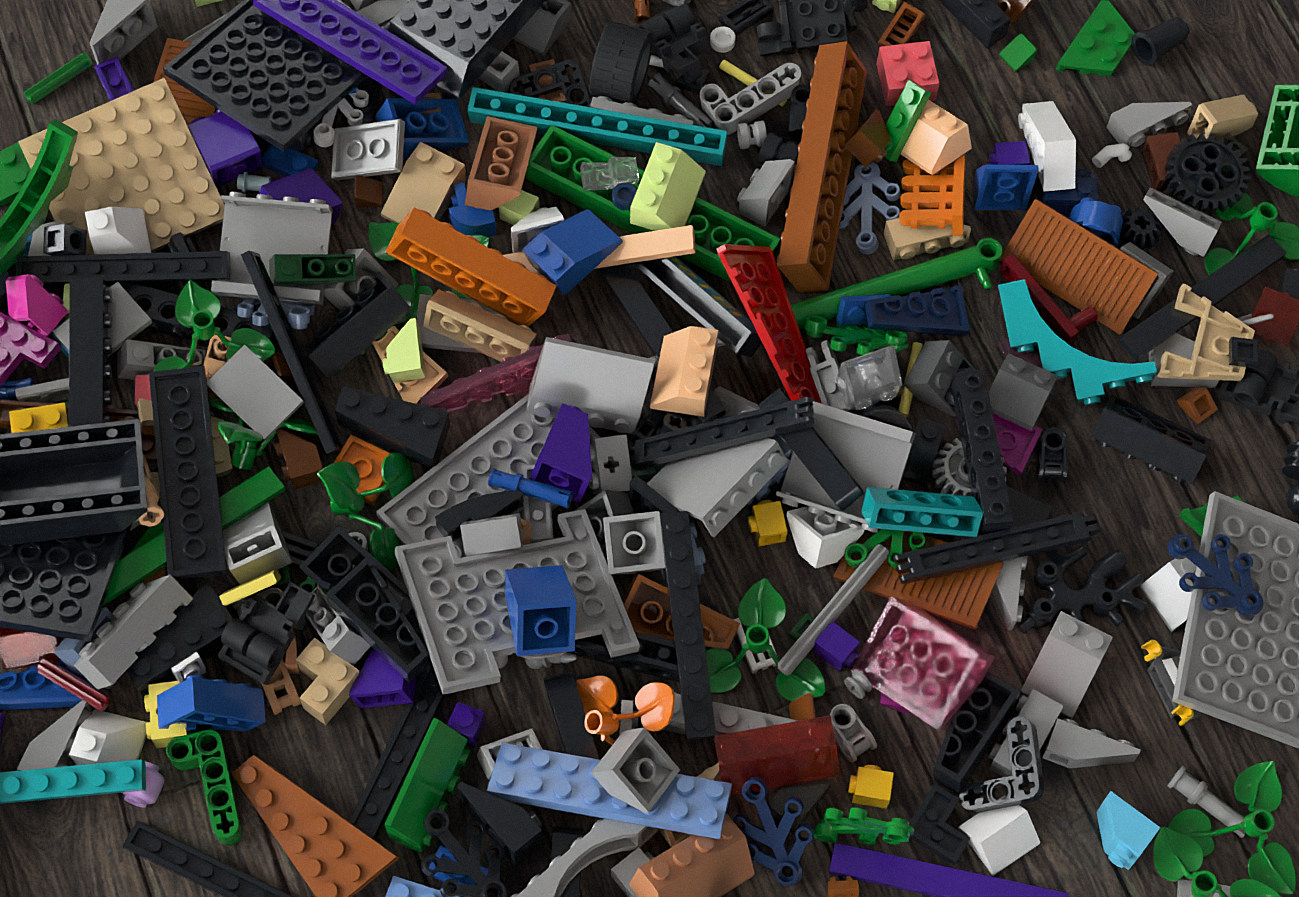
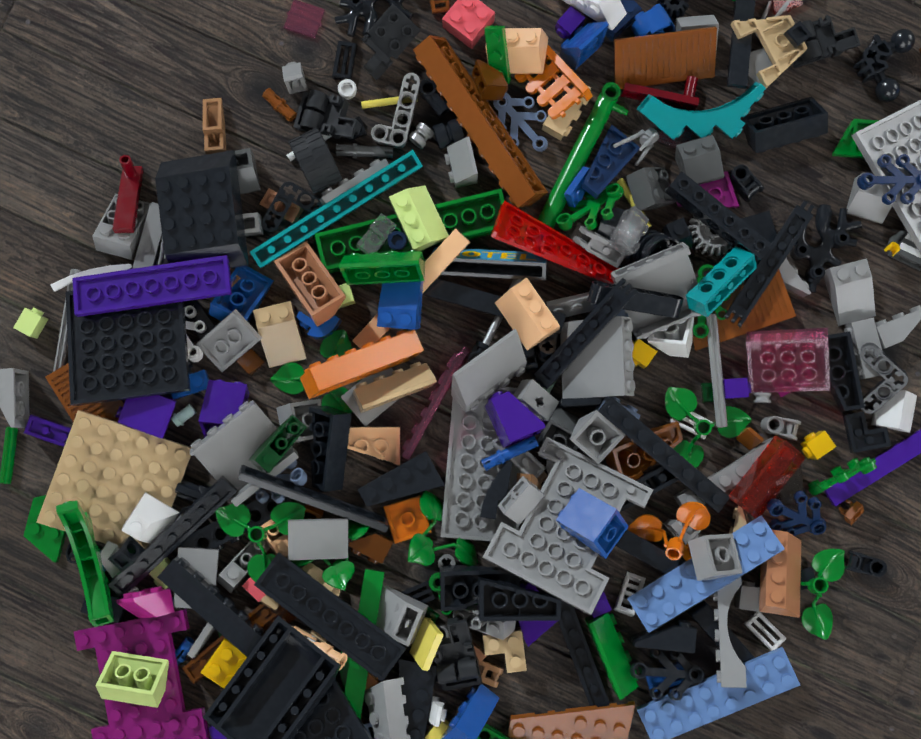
camera: 45 degrees left, 20 degrees up
yellowish green slope [383,318,426,383] -> none
white slope [511,207,564,253] -> none
dark orange slope [1177,387,1219,424] -> none
none -> green slope [339,250,425,285]
none -> light grey plant [613,128,659,166]

